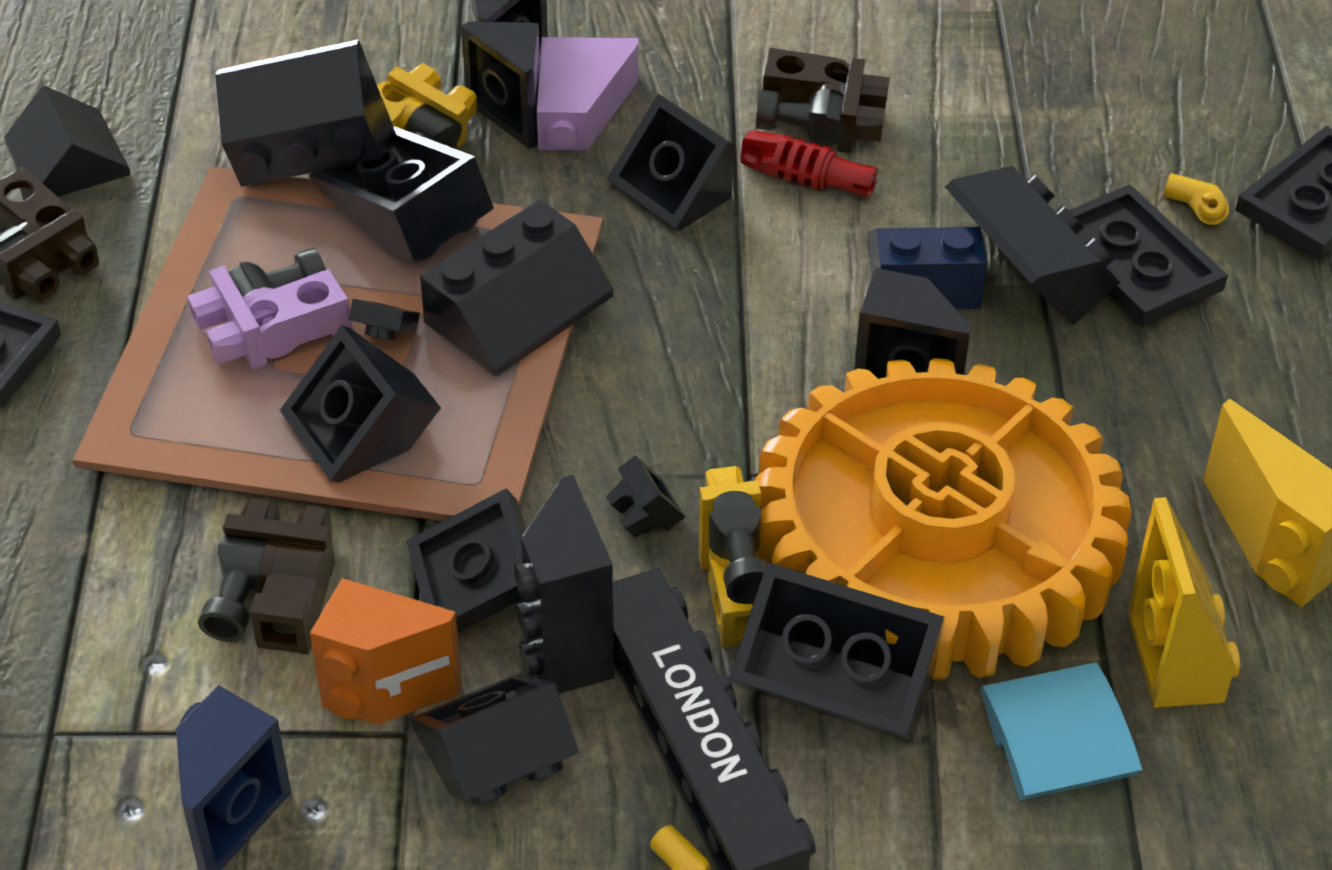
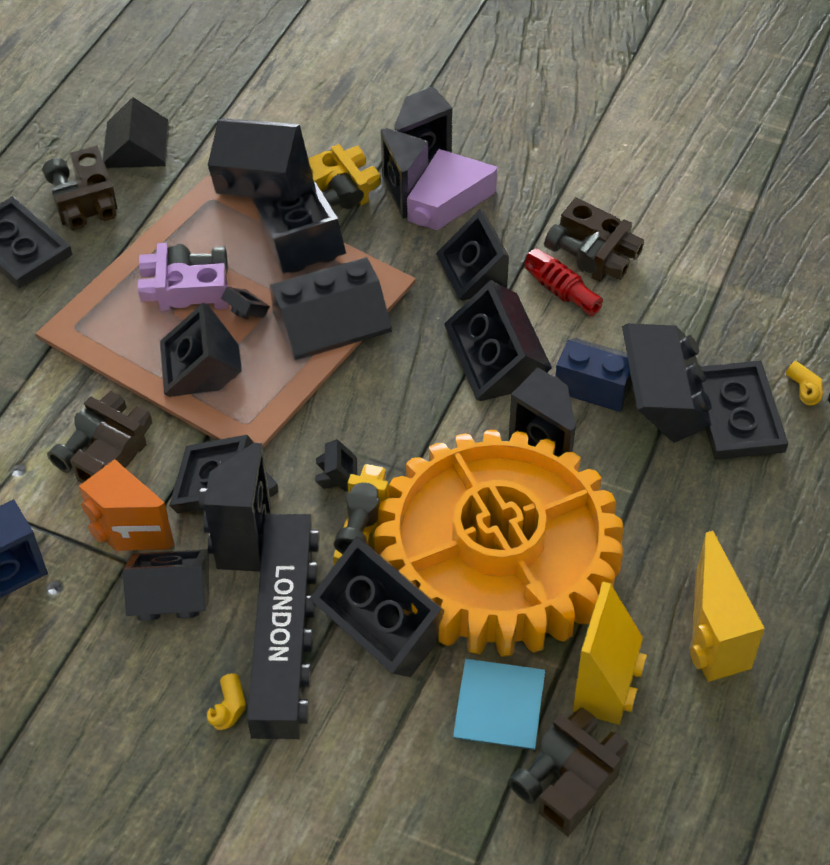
camera: 25 degrees right, 5 degrees up
none -> black slope [444,280,552,401]
none -> dark brown hips [508,707,629,837]

